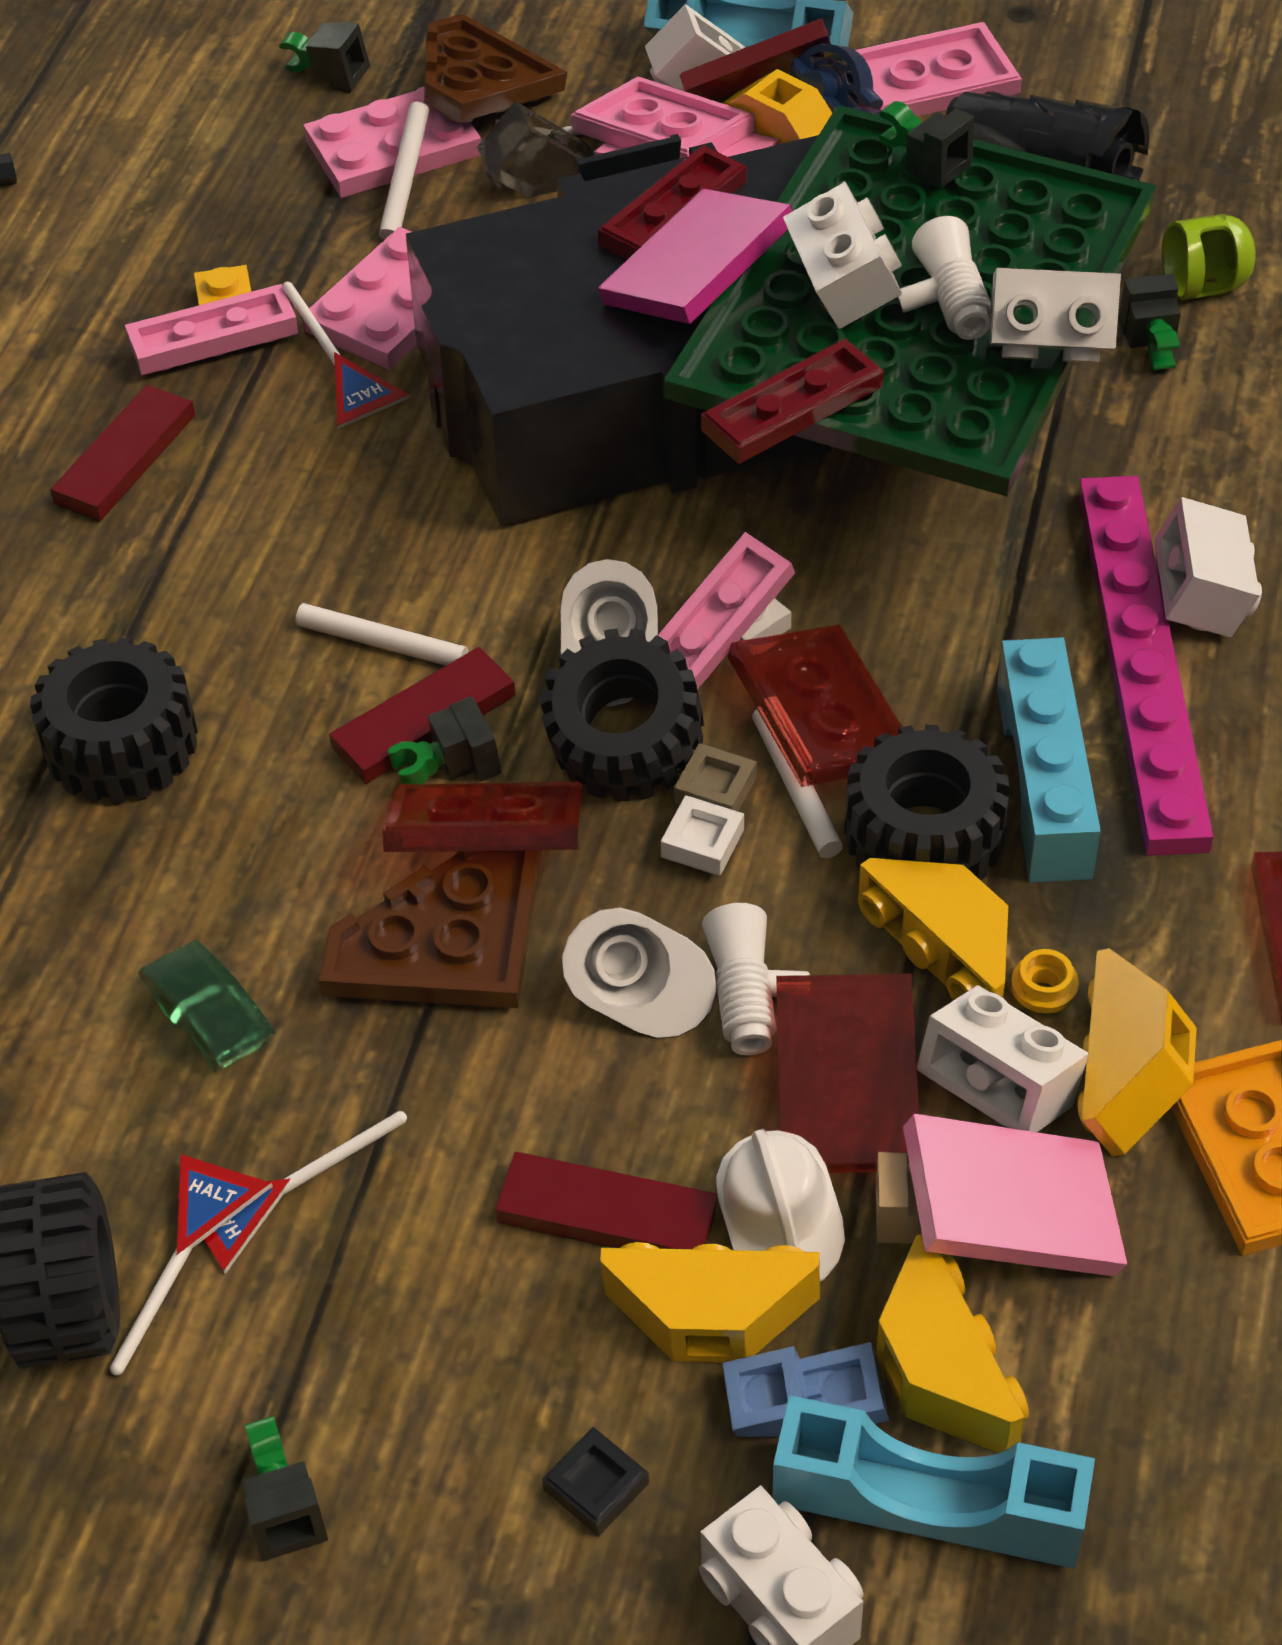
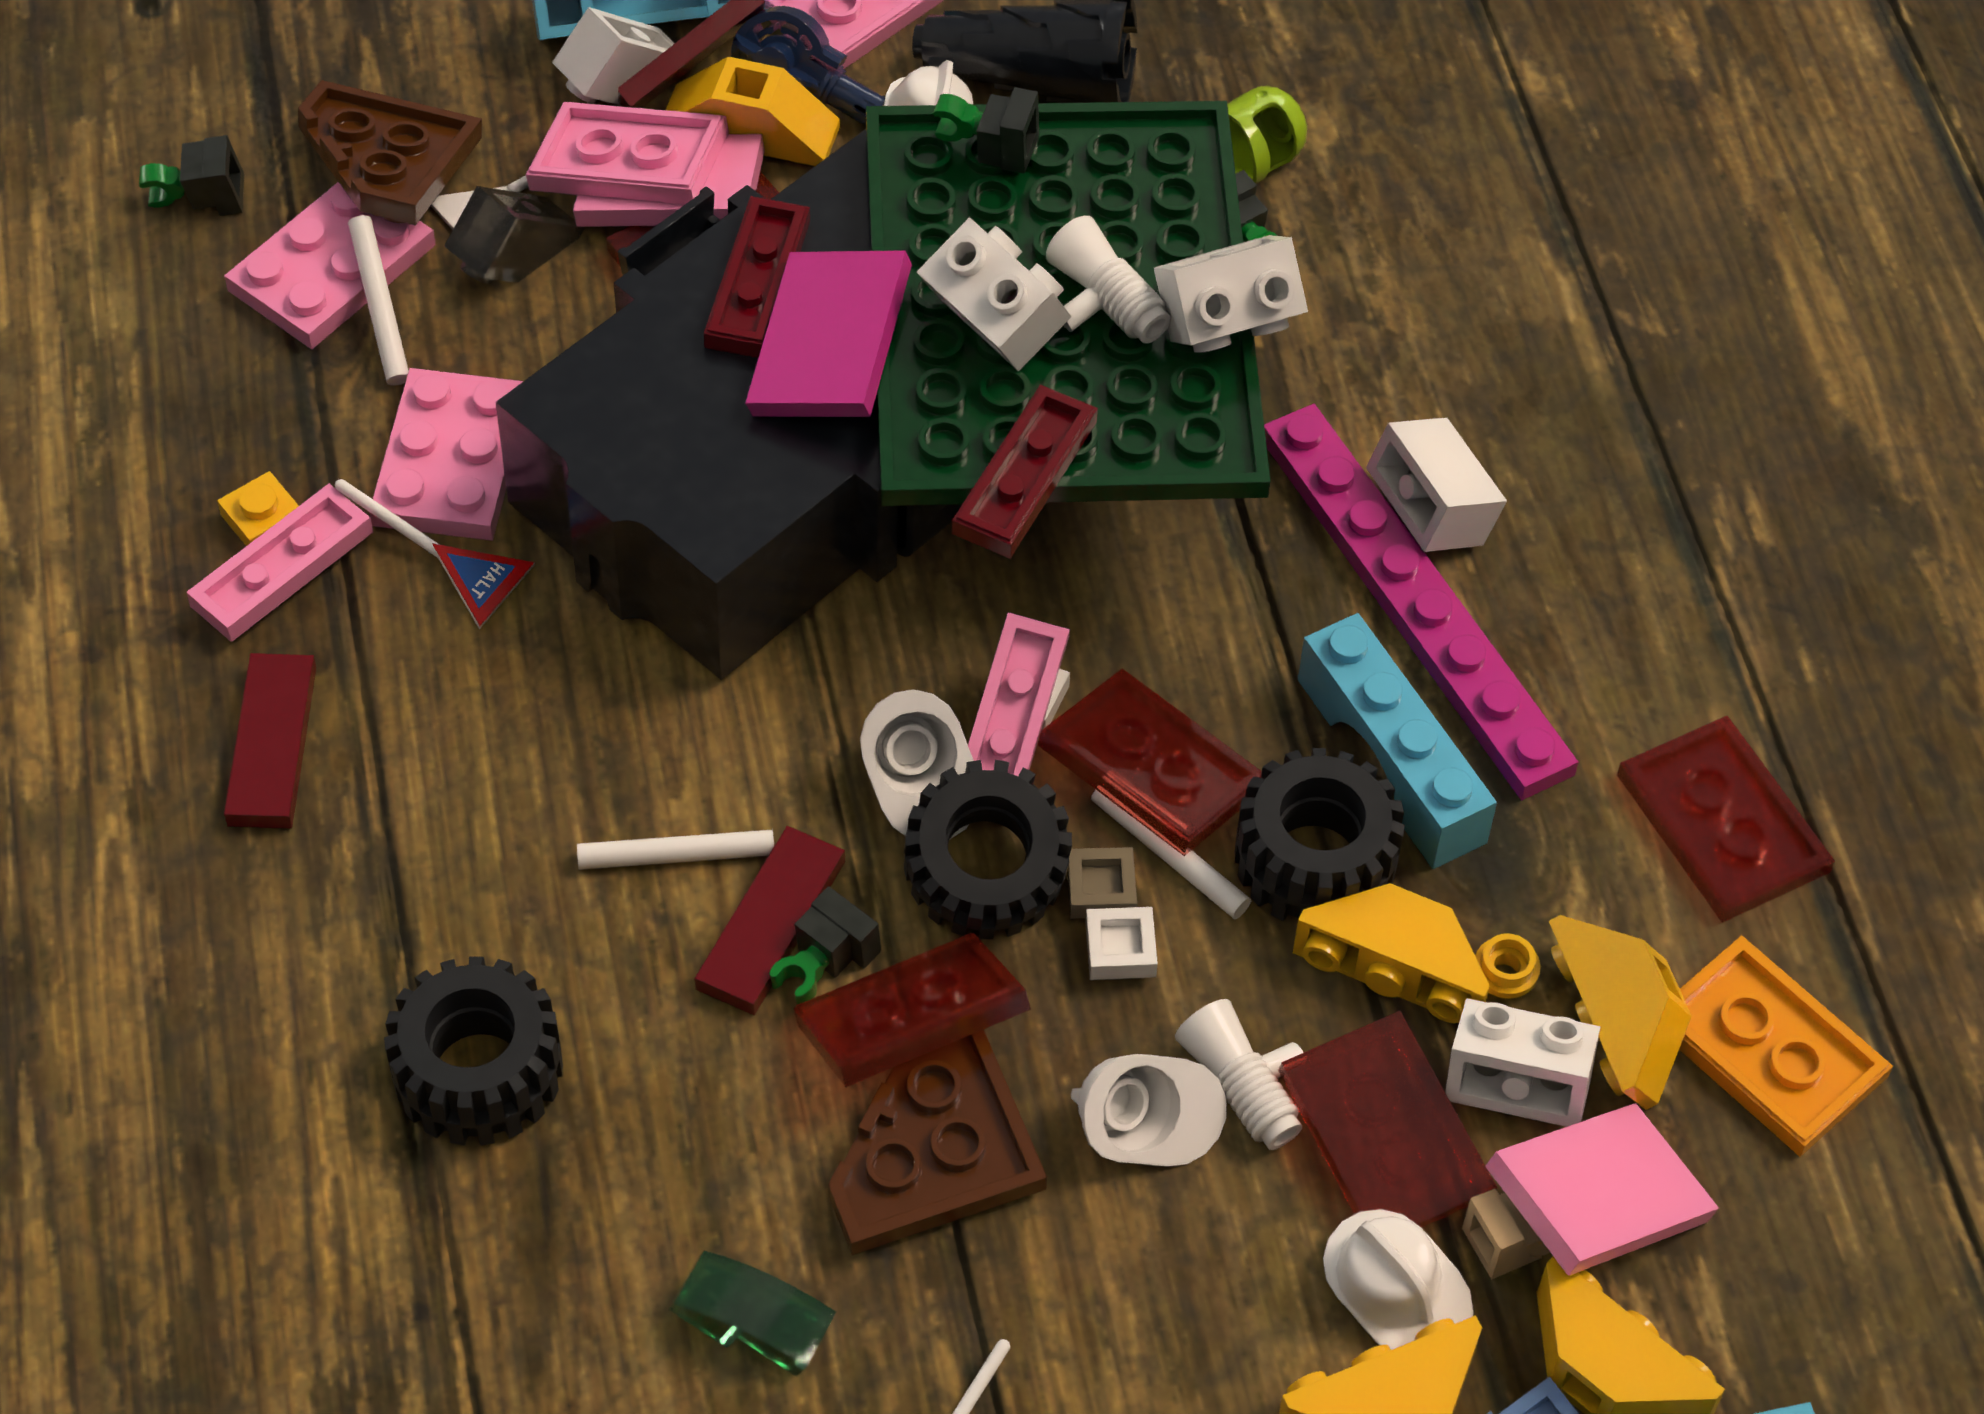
camera: 30 degrees left, 5 degrees up
dark red tile [495,1151,718,1249] -> none

